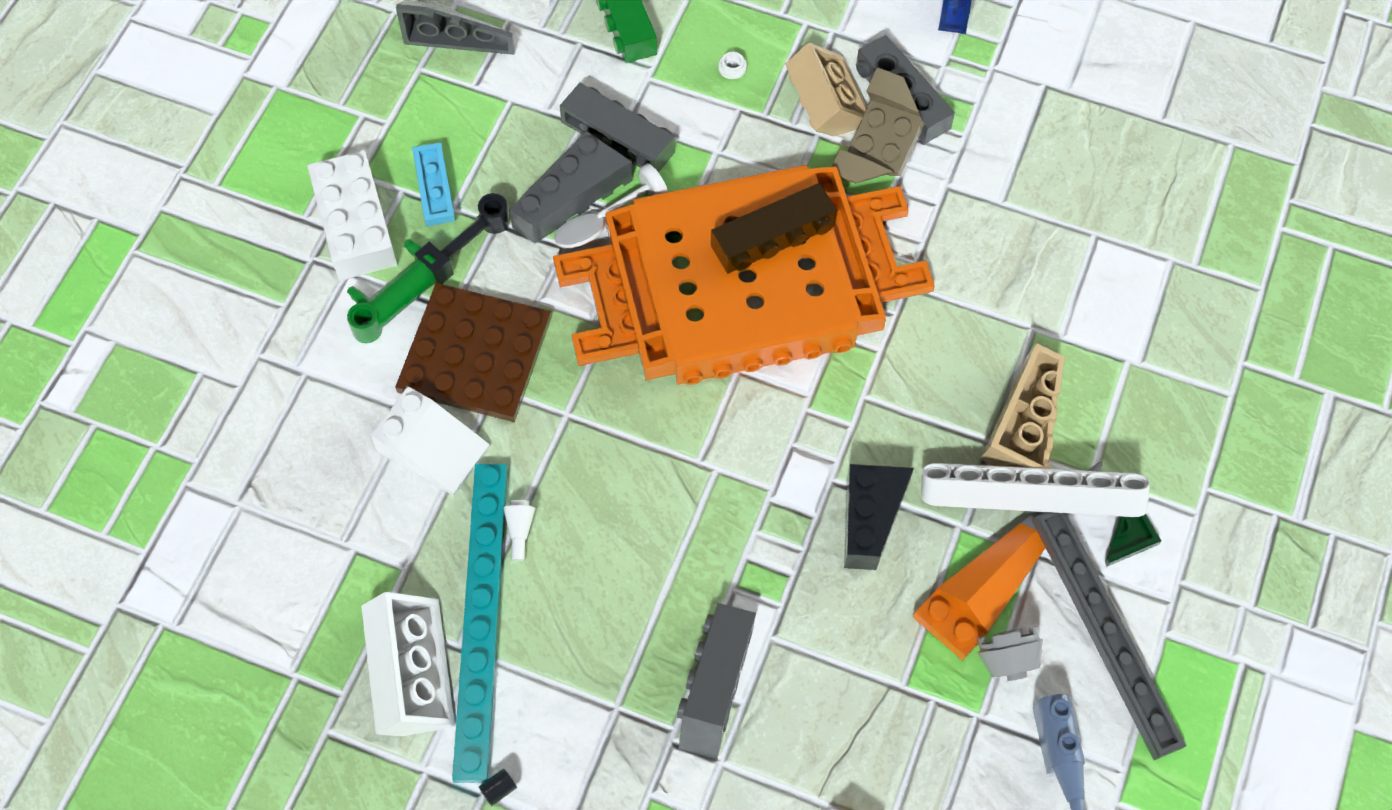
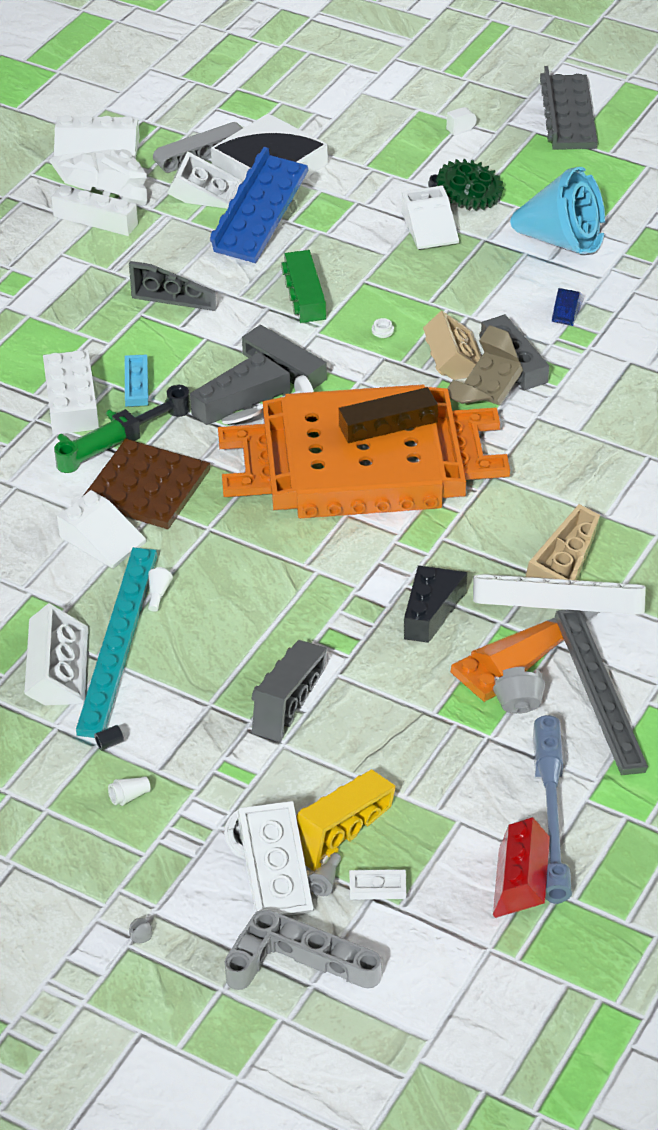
camera: 10 degrees right, 20 degrees down
dark green tile [1105,514,1162,567] -> none

